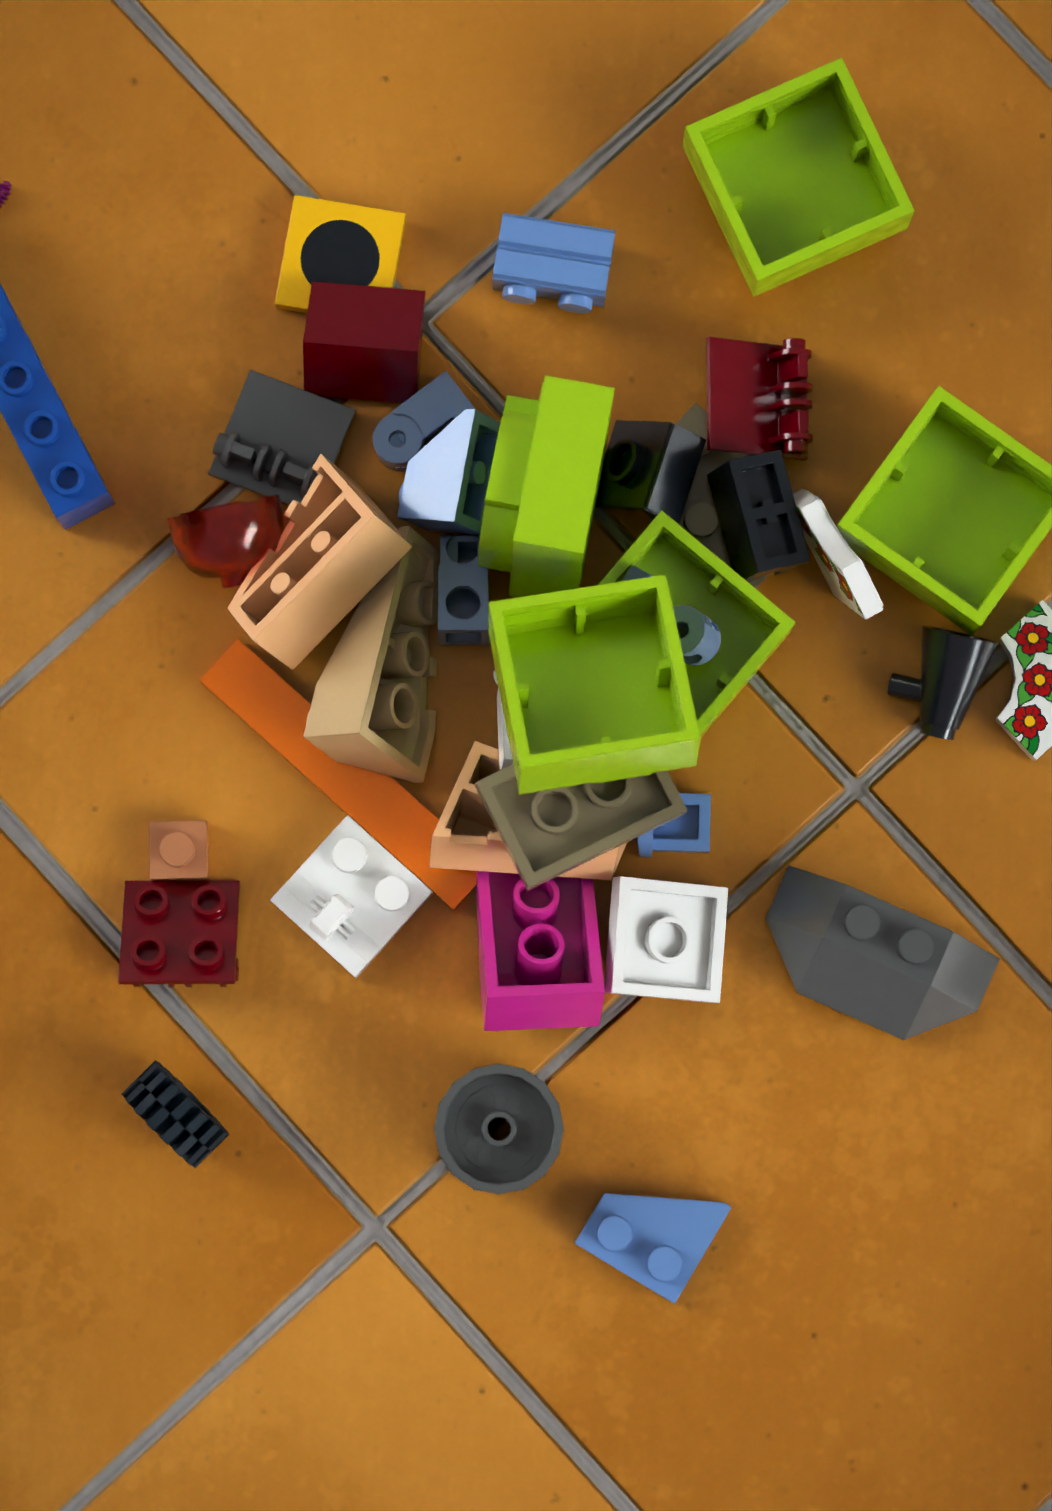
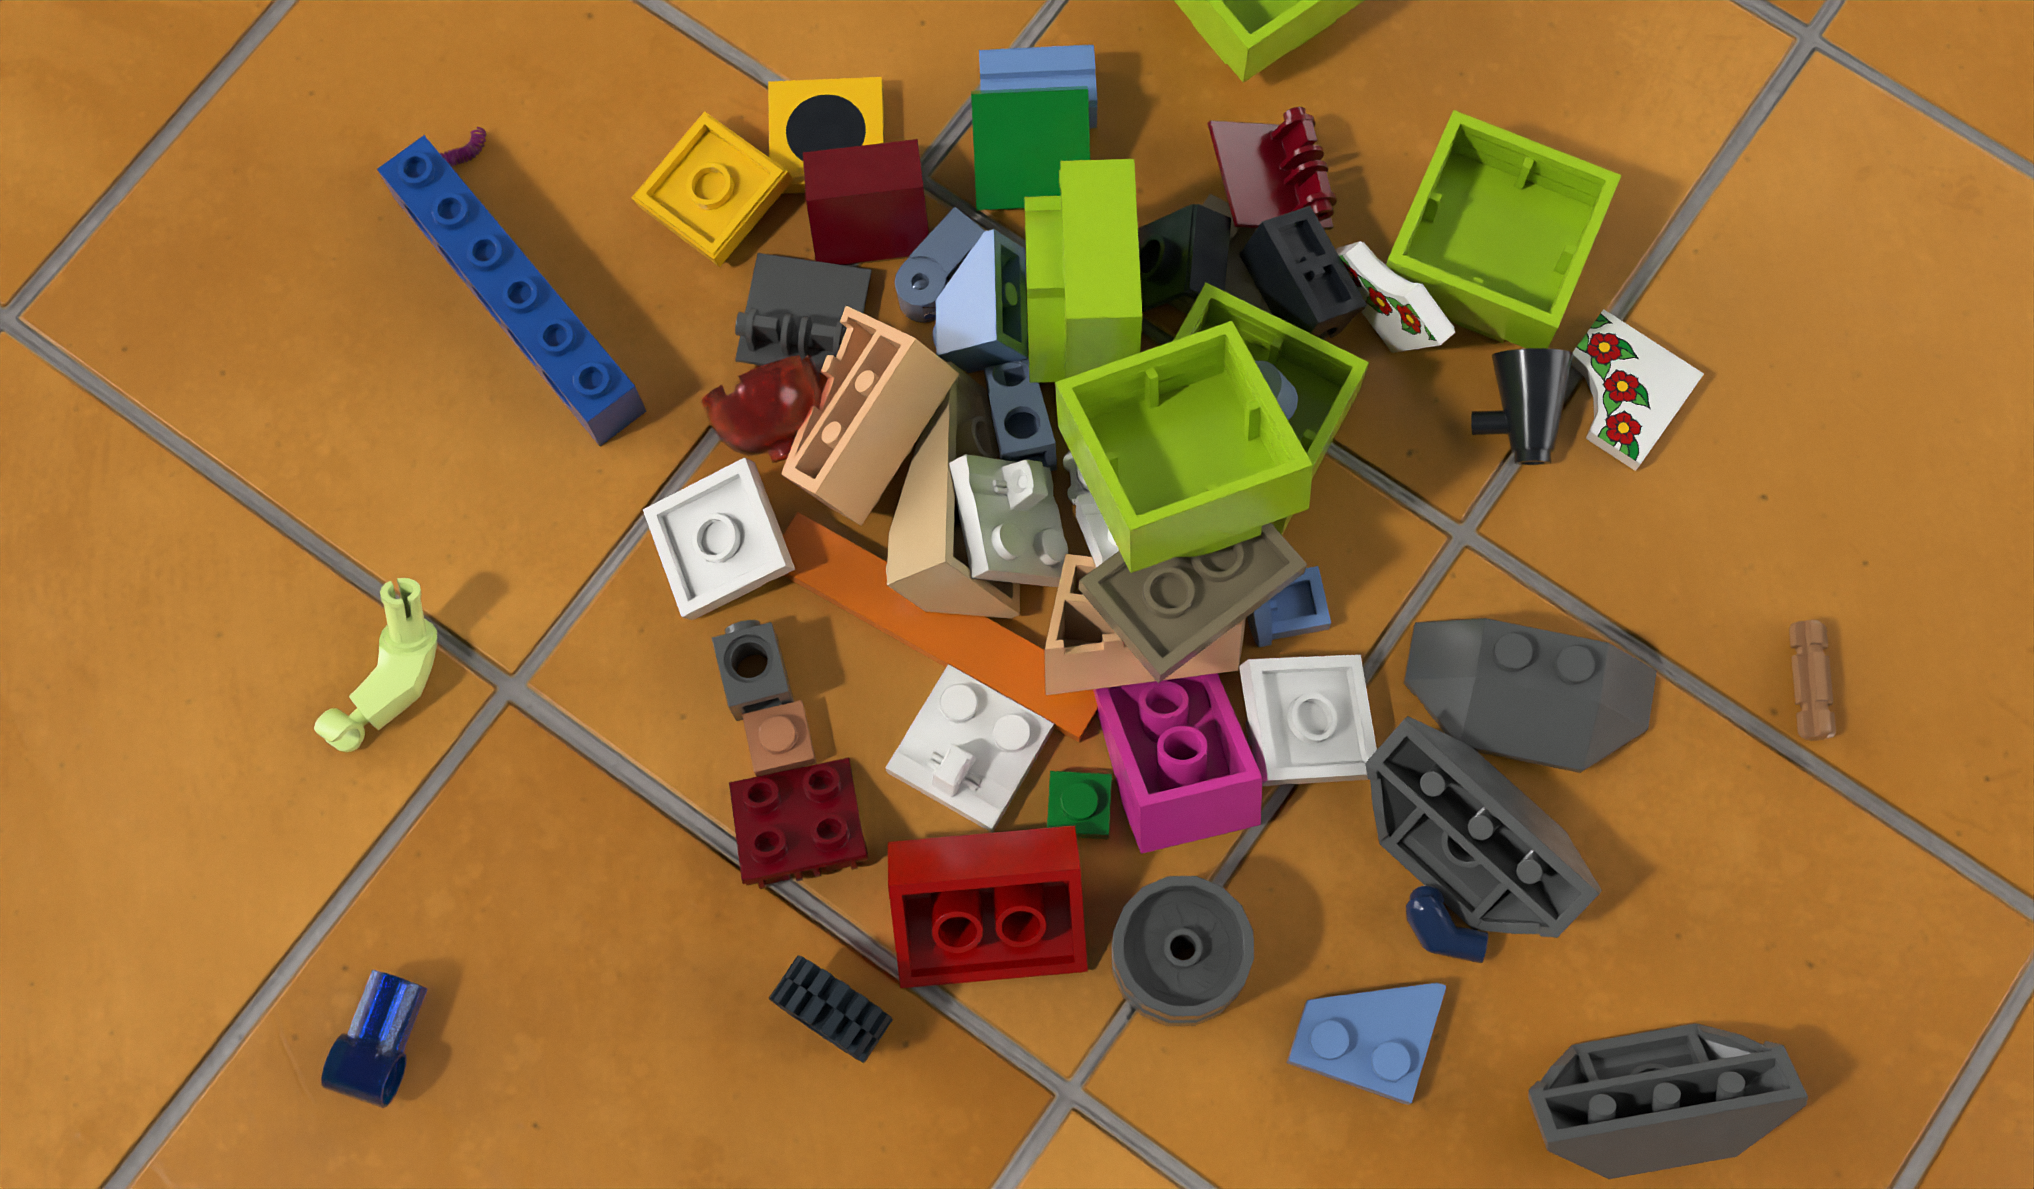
camera: 10 degrees left, 10 degrees down
none -> yellow tile [631,111,793,267]
none -> white hinge [643,458,795,620]
none -> dark grey brick [712,620,794,721]
none -> red slope [888,826,1088,989]
none -> white hinge [949,454,1068,587]
none -> green tile [971,86,1090,210]
none -> green plate [1047,771,1112,840]
none -> dark grey wedge [1365,716,1602,938]
none -> dark blue arm [1406,885,1488,963]
none -> dark grey wedge [1528,1023,1808,1179]

